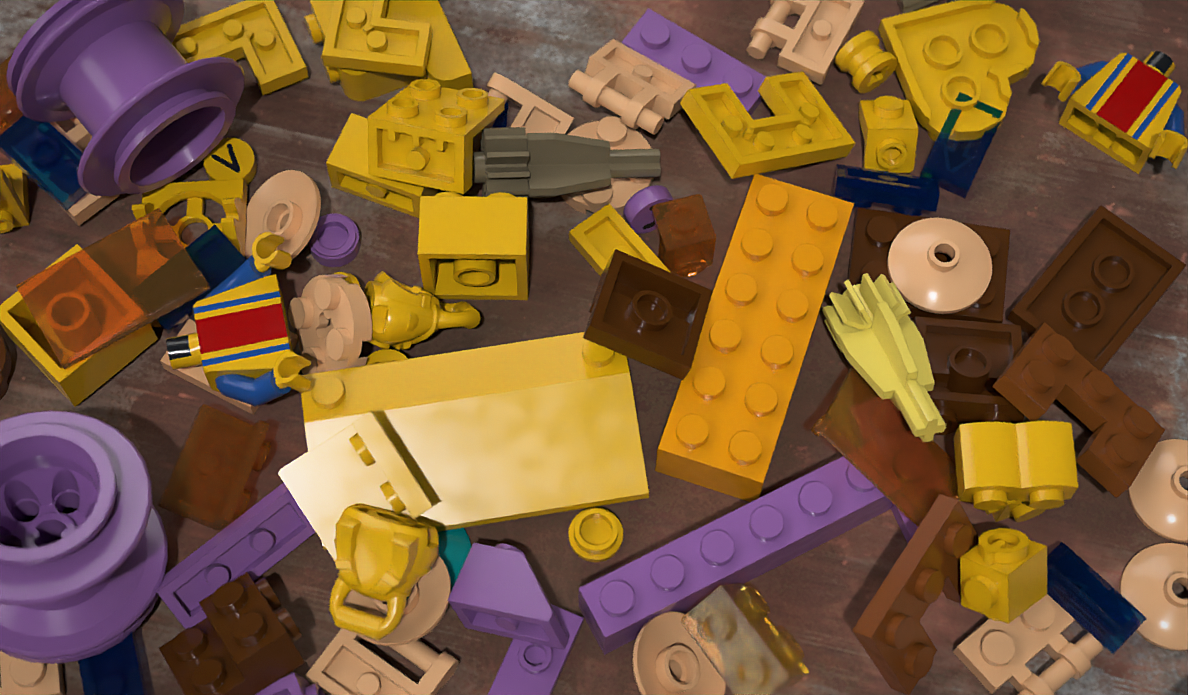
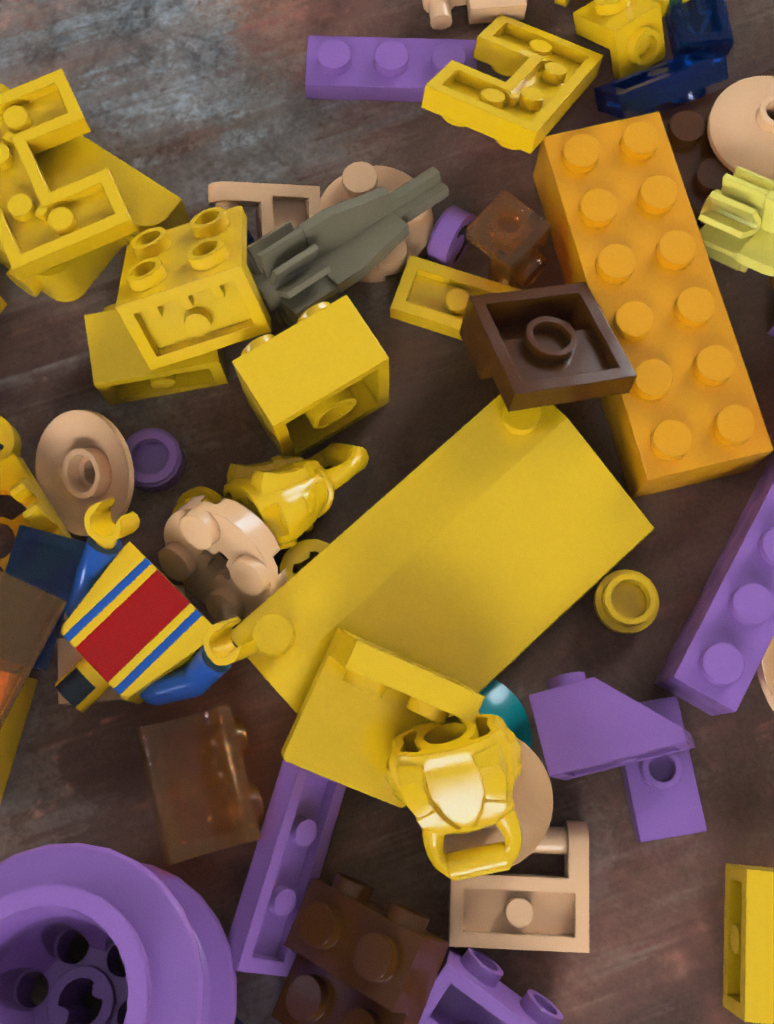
camera: 30 degrees left, 10 degrees up
light nougat plate [568,39,696,135] -> none

